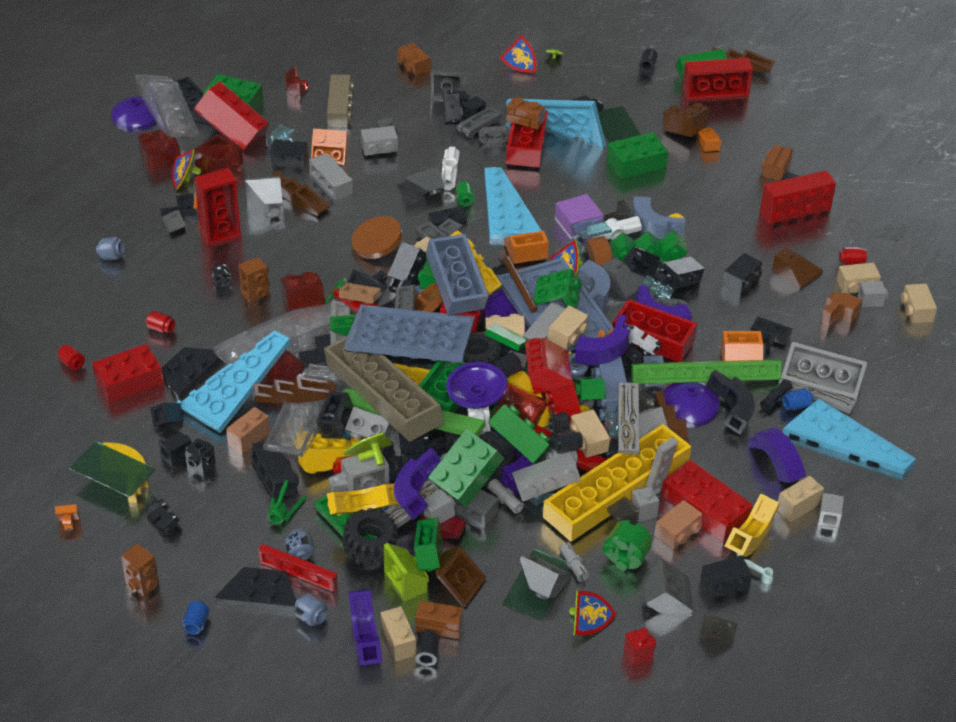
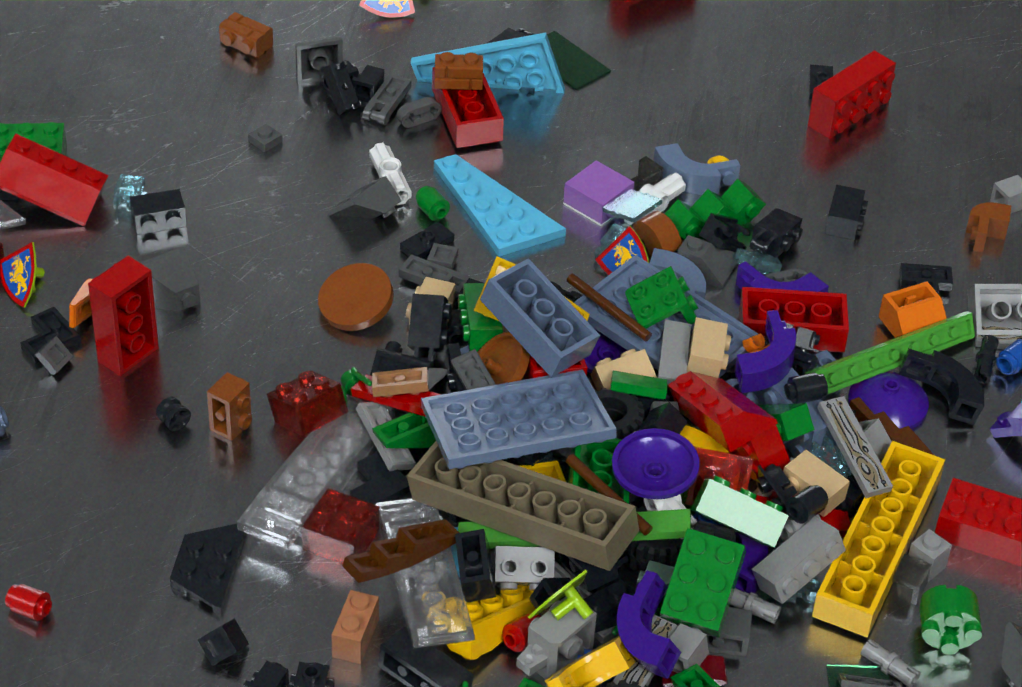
camera: 25 degrees left, 0 degrees up
red brick [92,344,164,403] -> none
red brick [146,311,176,334] -> none
medium azure wing [176,330,291,433] -> none
clear red brick [194,134,243,173] -> none
reddish brown slope [271,171,330,216] -> none
clear red panel [285,67,308,95] -> none
light grey brick [309,153,354,201] -> none
orange slope [311,129,349,165] -> none
dark tan brick [327,75,354,127] -> none
light grey brick [361,126,398,156] -> none
orange slope [504,231,549,264] -> none
green brick [607,132,669,179] -> none
light grey tile [646,437,678,495] -> none
nougat brick [654,500,703,549] -> none
reddish brown brick [663,103,709,137] -> none
orange slope [696,128,721,152] -> none
dark orange brick [761,145,793,181] -> none
reddish brown slope [772,247,823,289] -> none
tan piece [836,262,881,294] -> none
red brick [839,247,867,265] -> none
none -> reddish brown bar [566,454,653,536]
none -> black brick [784,372,828,404]

